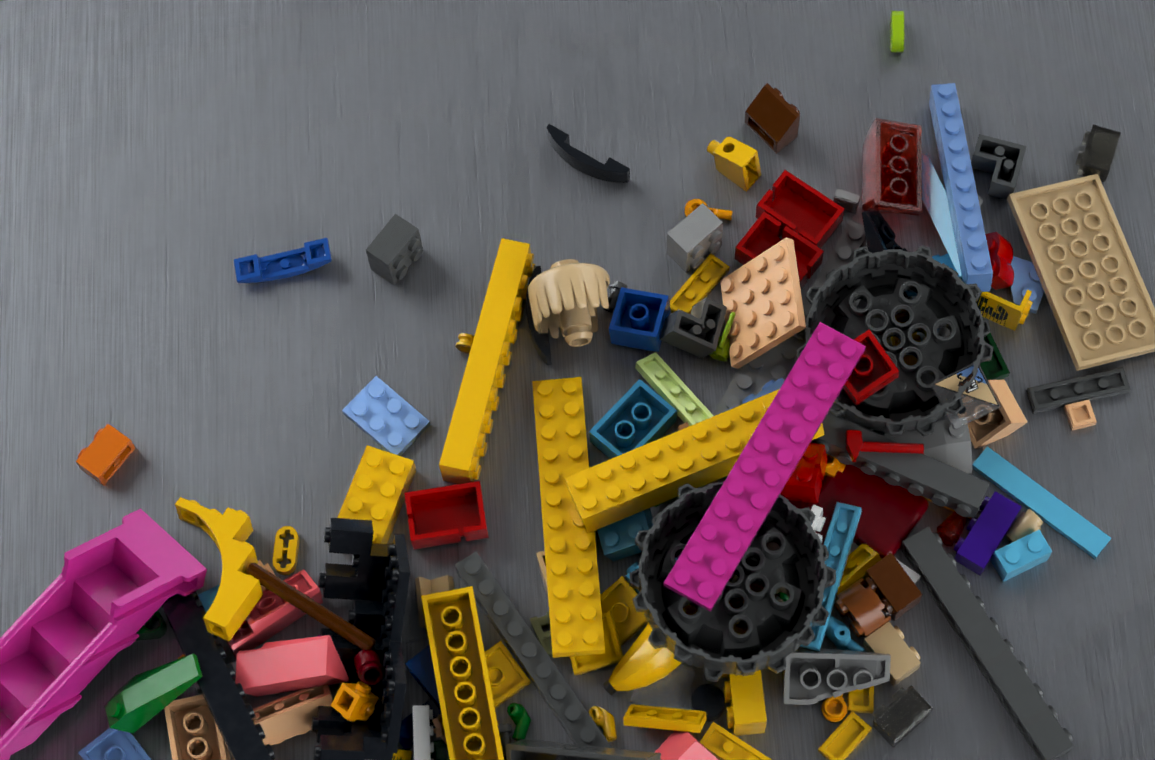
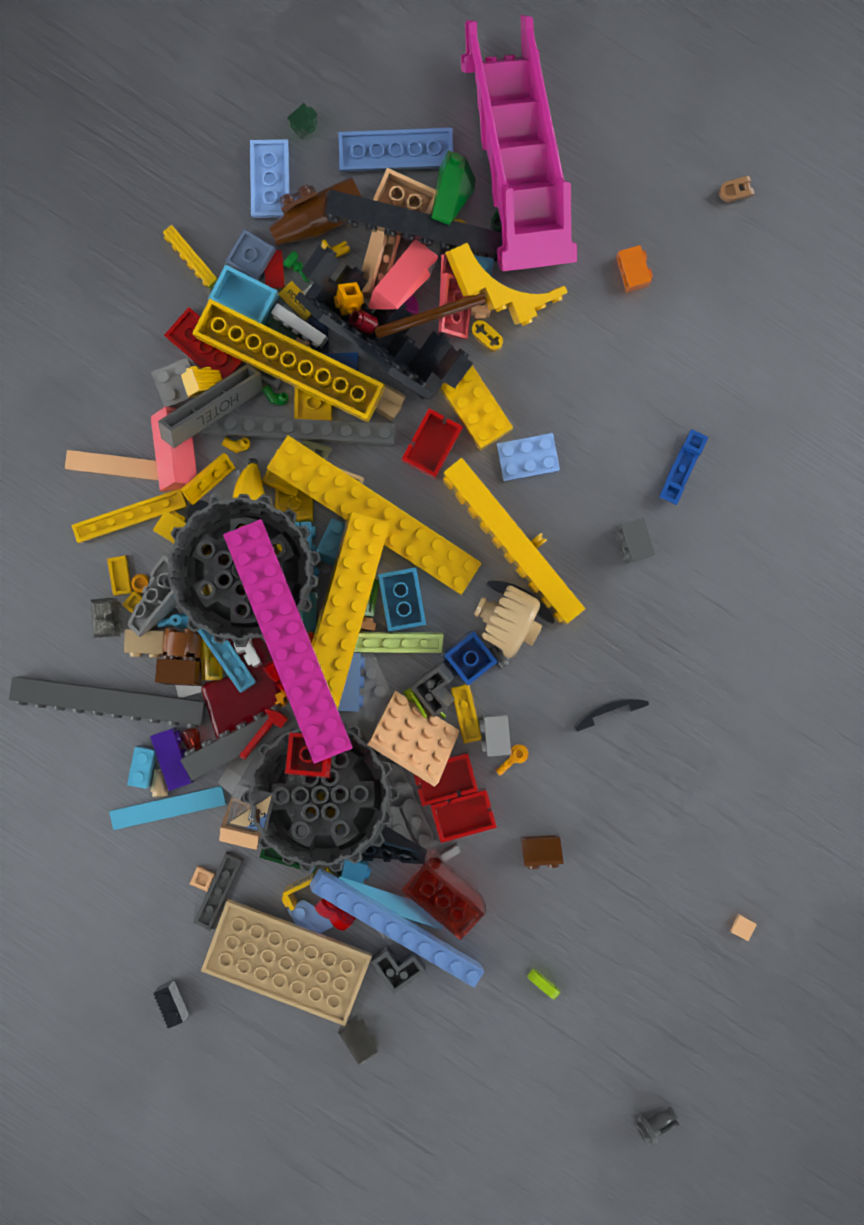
camera: 120 degrees right, 20 degrees up
yellow torso [707,136,761,192] -> none

